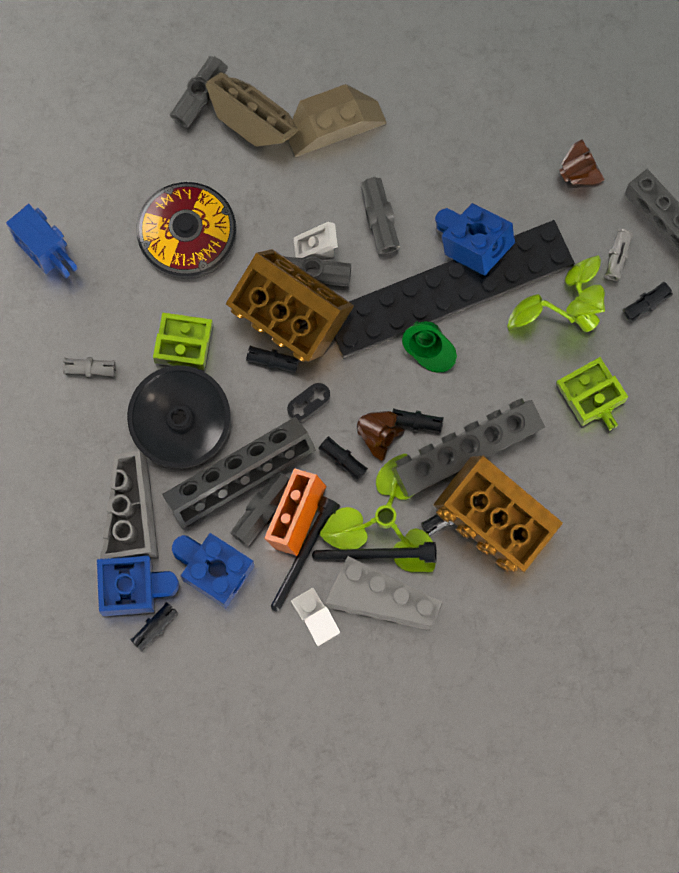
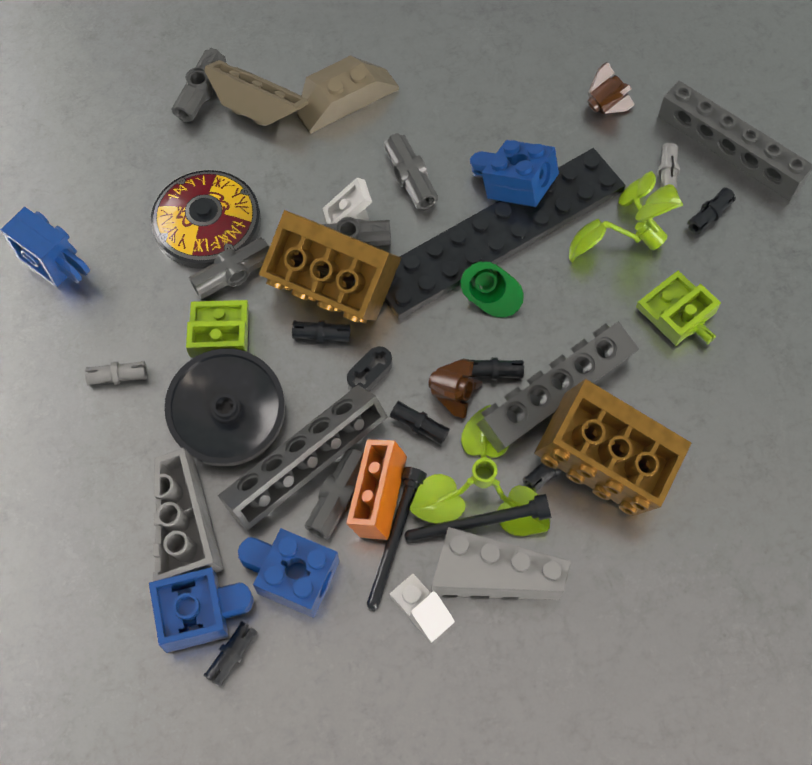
camera: 10 degrees left, 10 degrees down
none -> dark grey piece [189,237,269,299]

